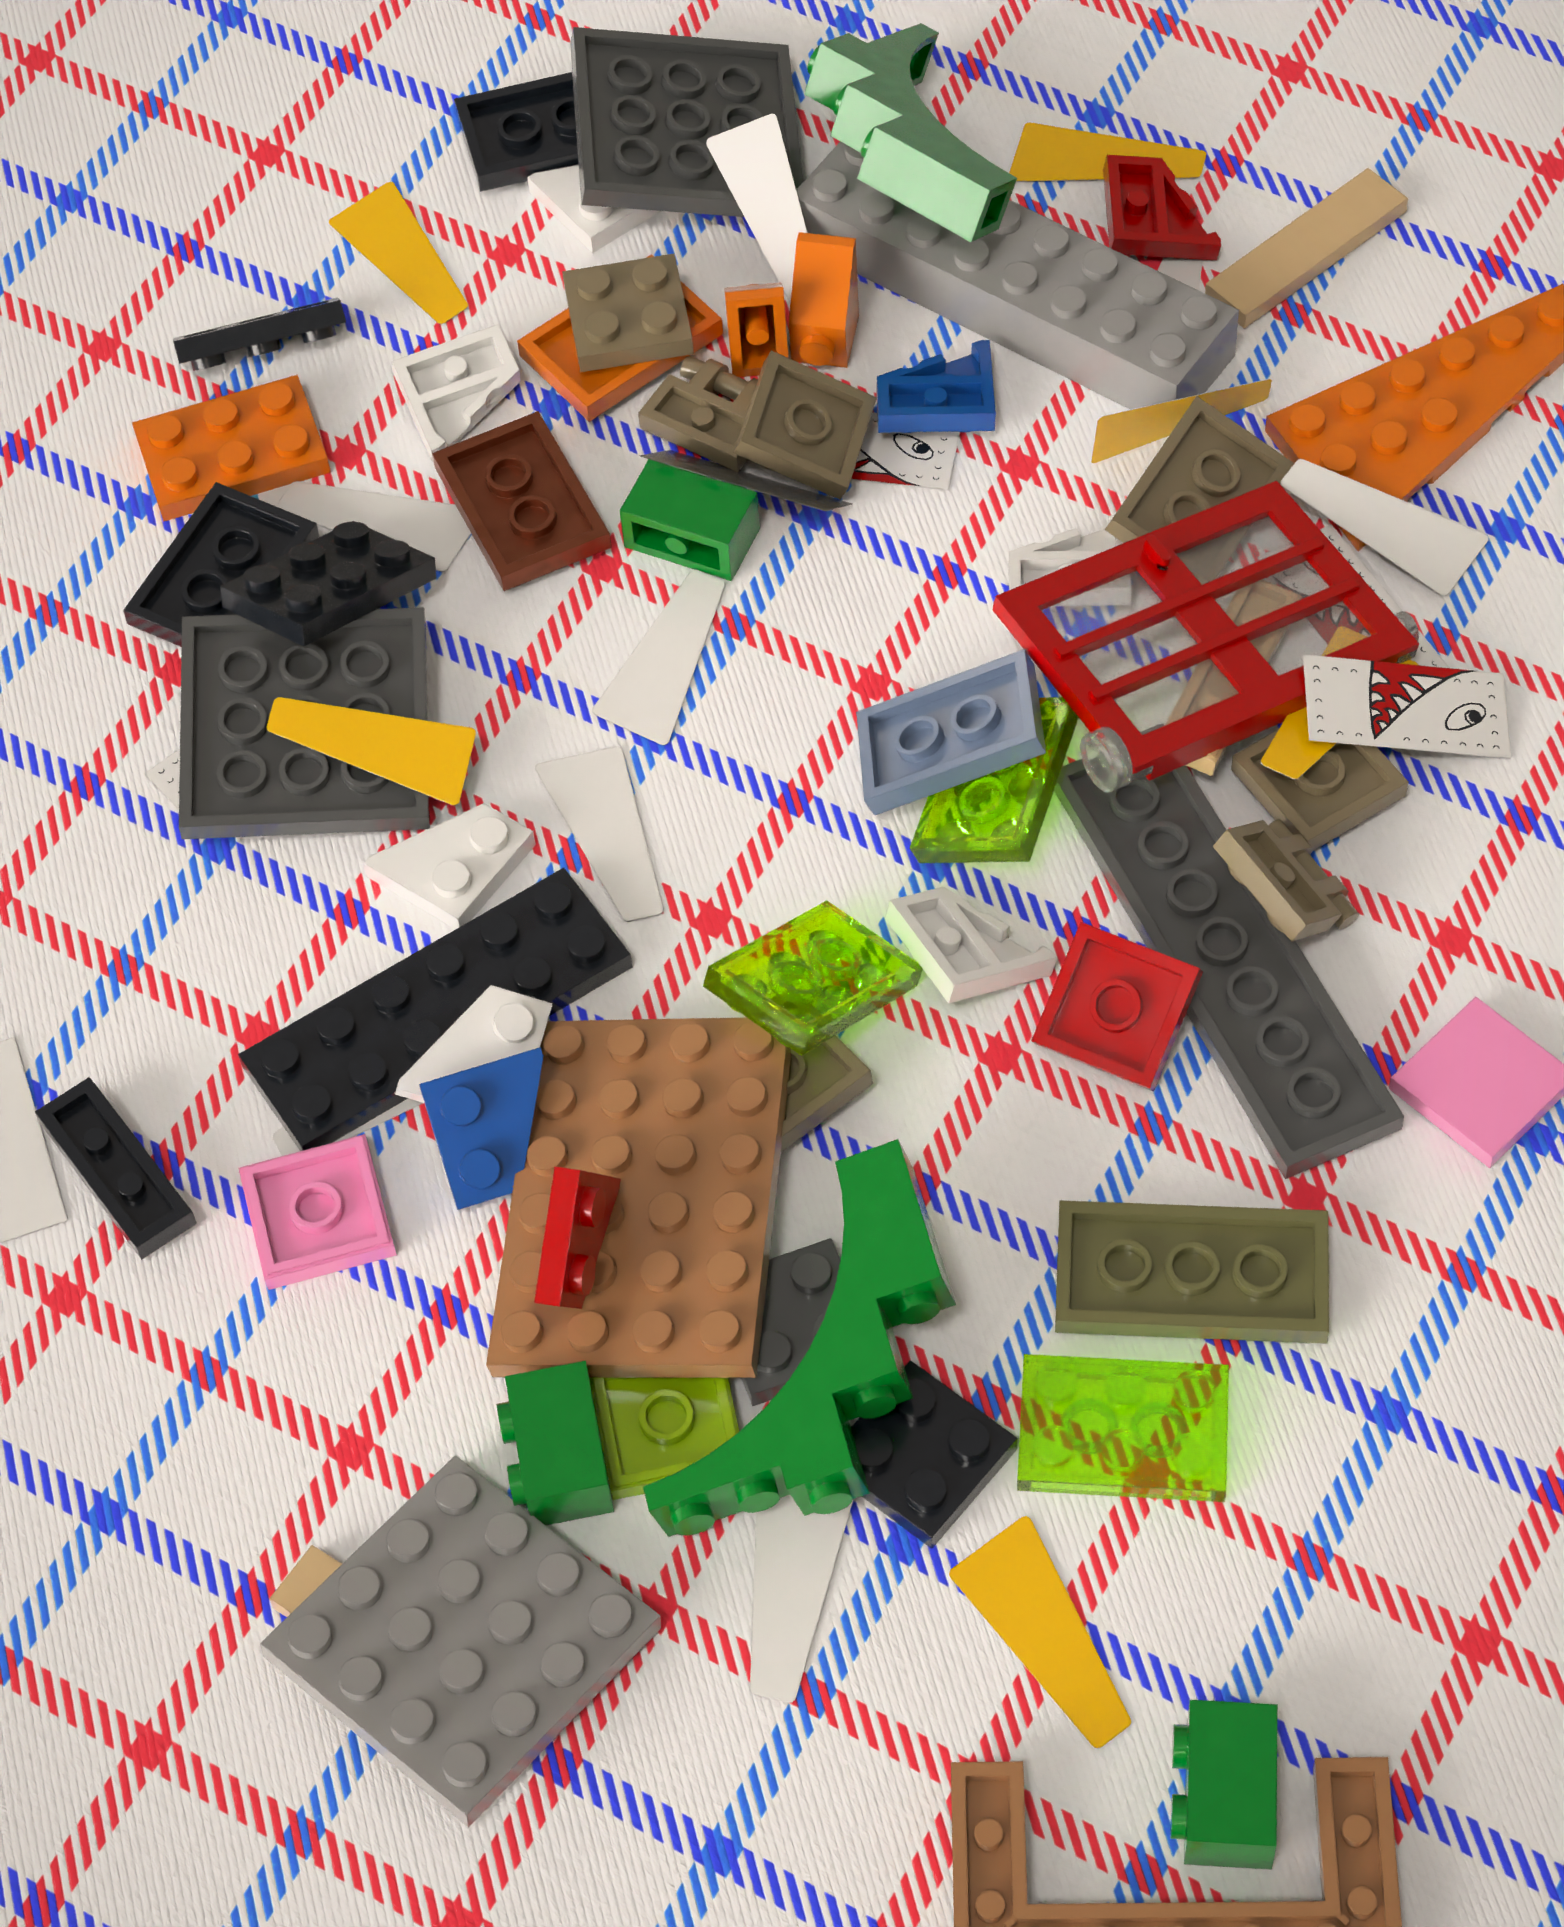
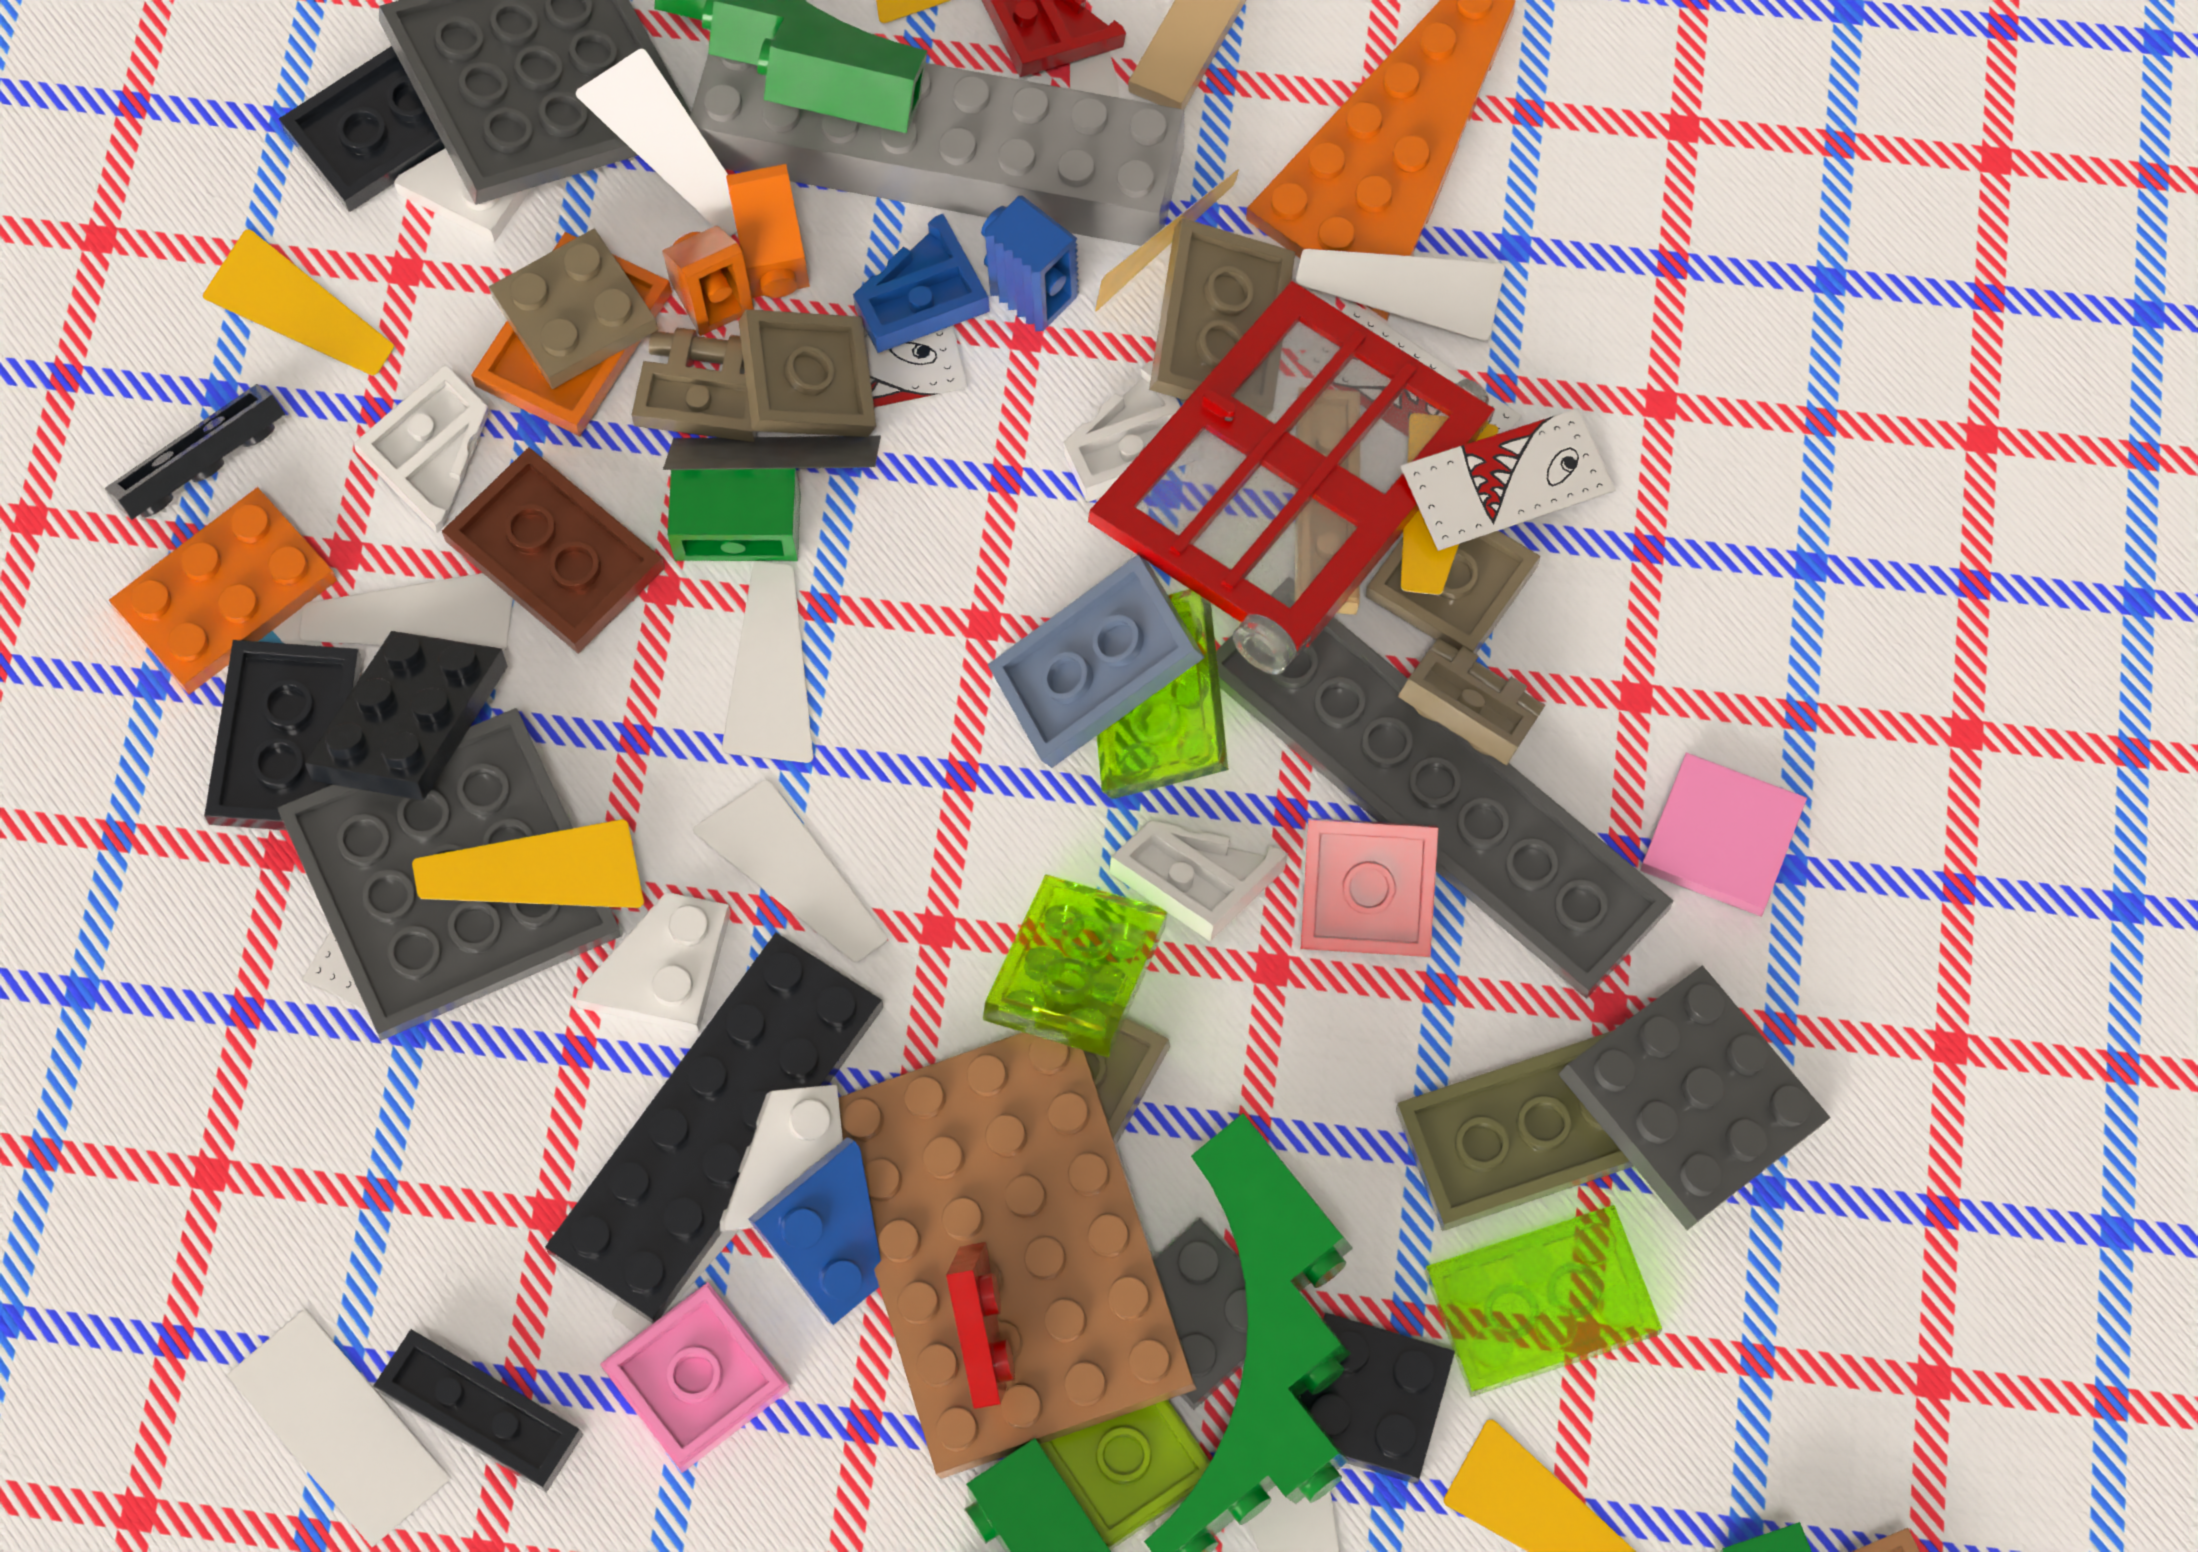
camera: 25 degrees left, 10 degrees up
none -> blue brick [981,195,1079,331]
none -> dark grey plate [1558,965,1831,1231]

